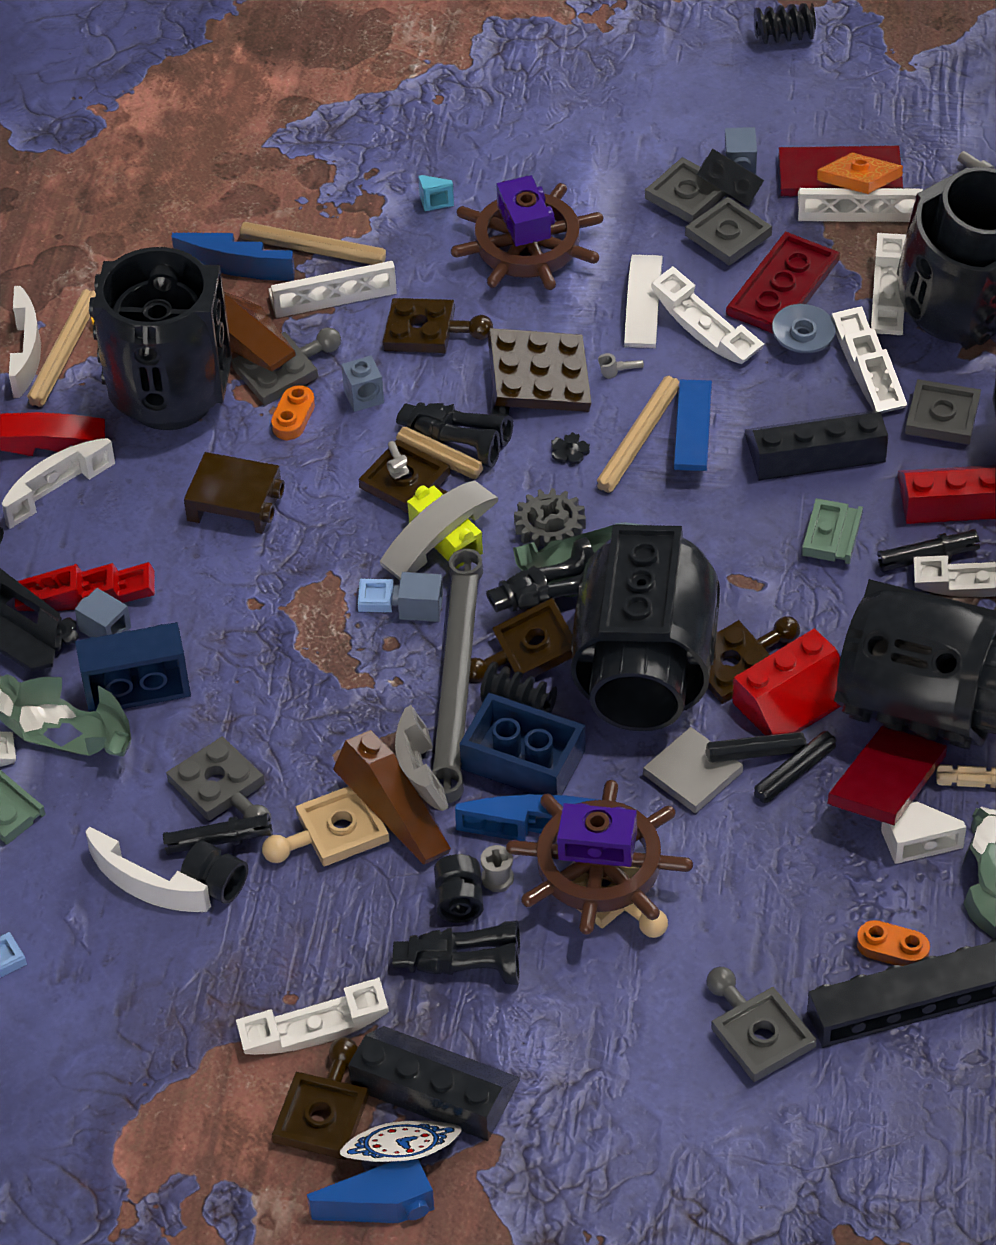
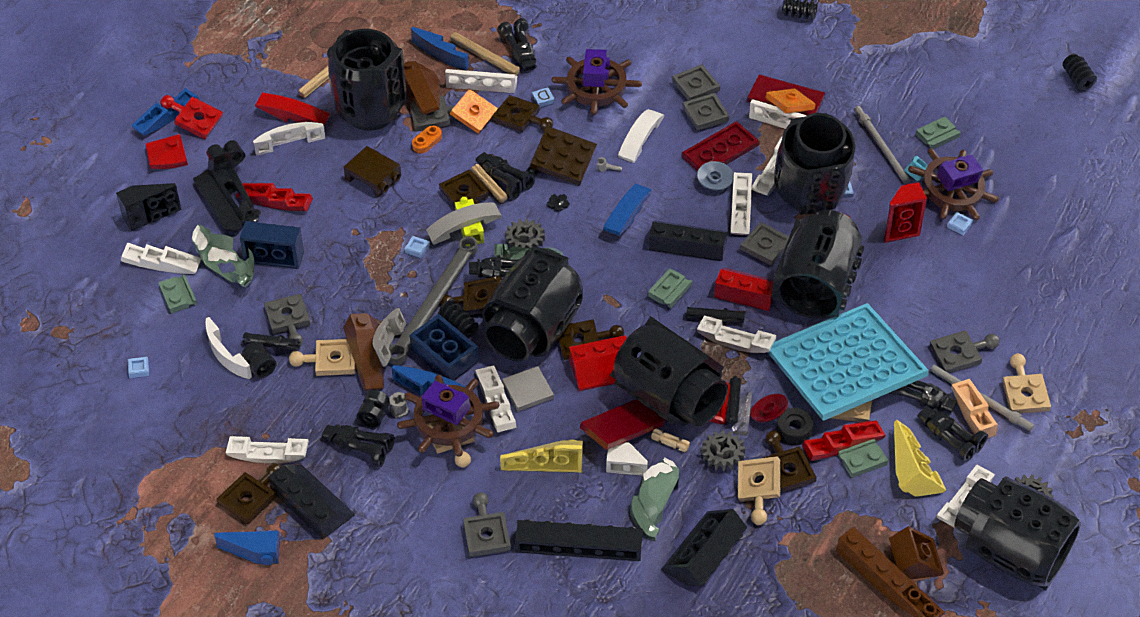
camera: 20 degrees right, 0 degrees up
white slope [9,286,41,398] -> none
sand blue brick [75,588,131,637] -> none
sticker [340,1121,462,1162] -> none
sand blue brick [341,355,384,412] -> none
light grey hand [387,441,409,479] -> none
sand blue brick [392,572,443,622] -> none
medium azure slope [418,175,454,211] -> none
tan axle [597,376,679,493] -> none
white slope [651,266,764,364] -> none
black hinge [697,148,764,206] -> none
black axle [705,731,807,763] -> none
sand blue brick [724,127,757,174] -> none
black axle [754,731,837,803] -> none
orange plate [857,920,930,966] -> none
none -> plate [450,89,498,134]
none -> white slope [475,365,516,432]
none -> black piece [497,18,537,71]
none -> light yellow wedge [500,440,583,472]
none -> light blue tile [532,87,555,107]

